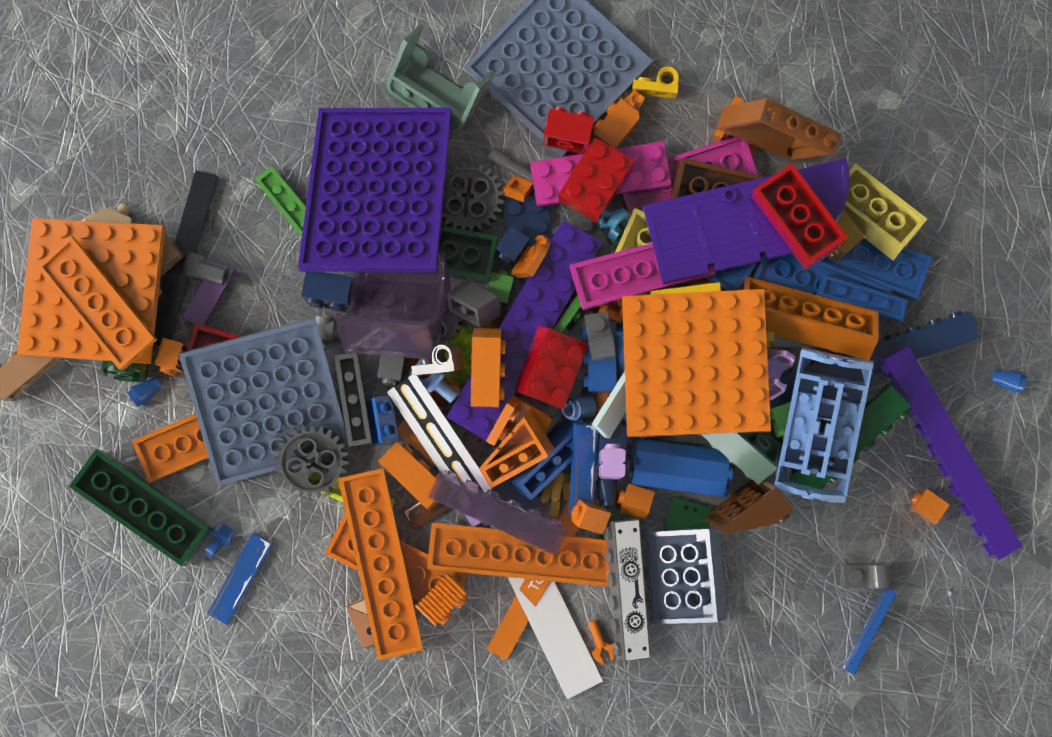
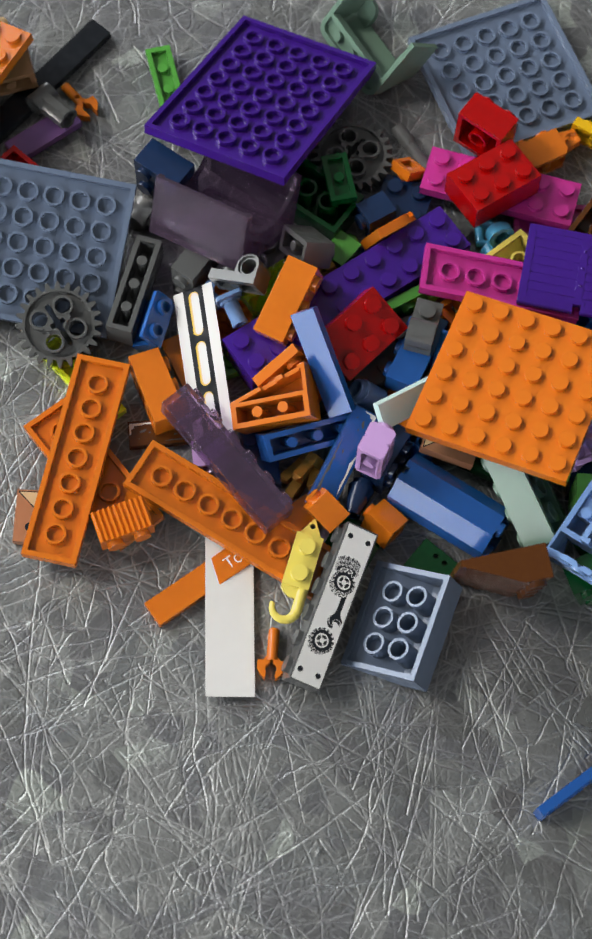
camera: 25 degrees right, 15 degrees down
none -> orange bar [61,82,99,122]
none -> light yellow plate [269,519,324,624]
none -> tile [290,306,356,418]
none -> dark green plate [320,152,357,206]

